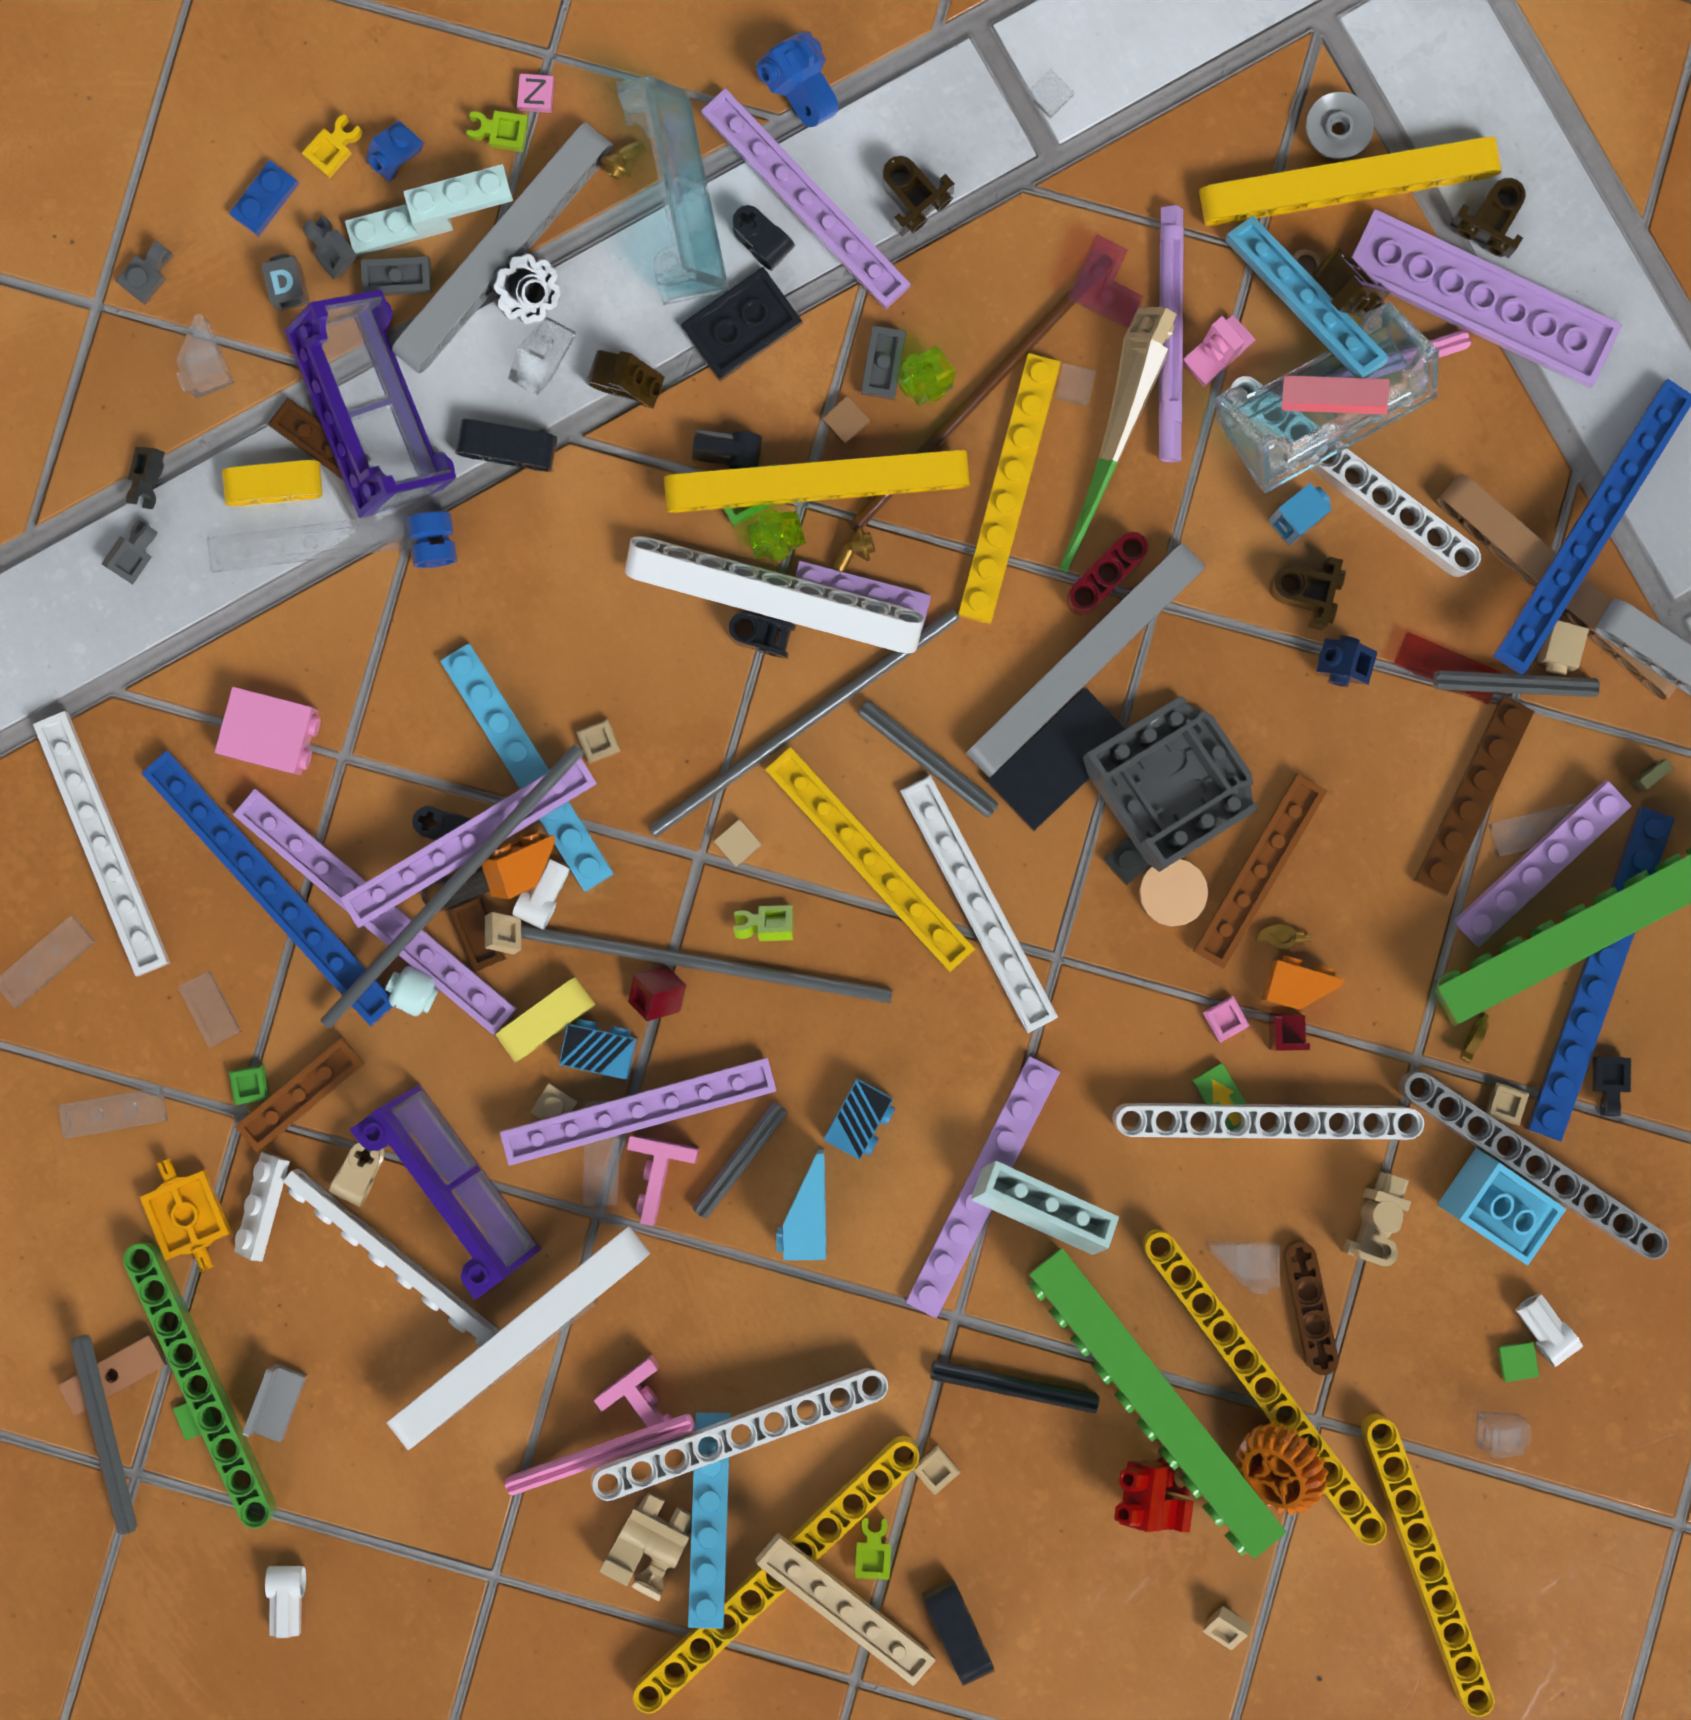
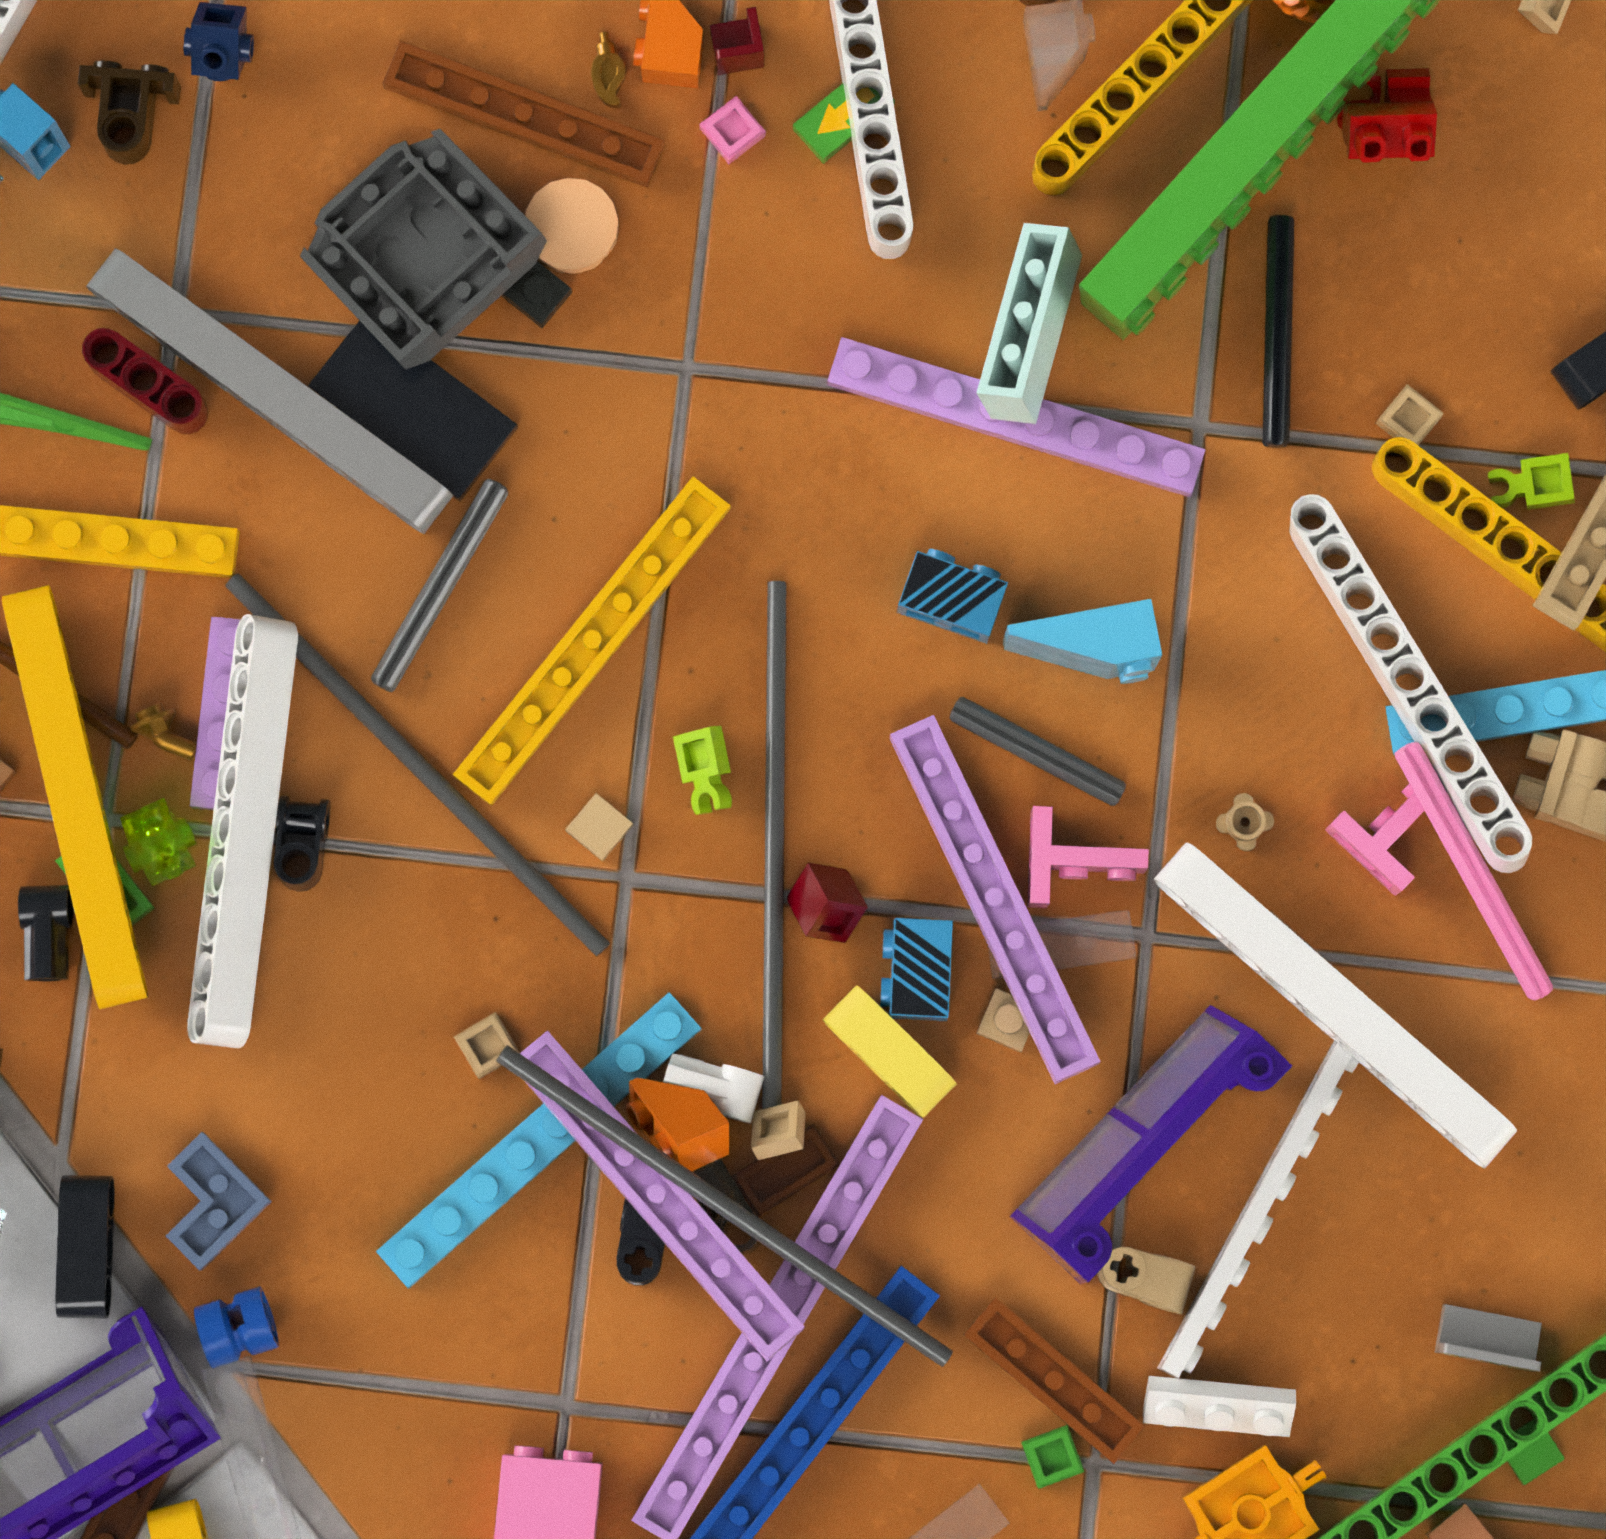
camera: 110 degrees left, 5 degrees down
light aqua head [385,966,439,1017] -> none
white tile [900,775,1058,1033] -> none
none -> sand blue plate [166,1132,272,1271]
none -> tan plate [1216,793,1274,851]

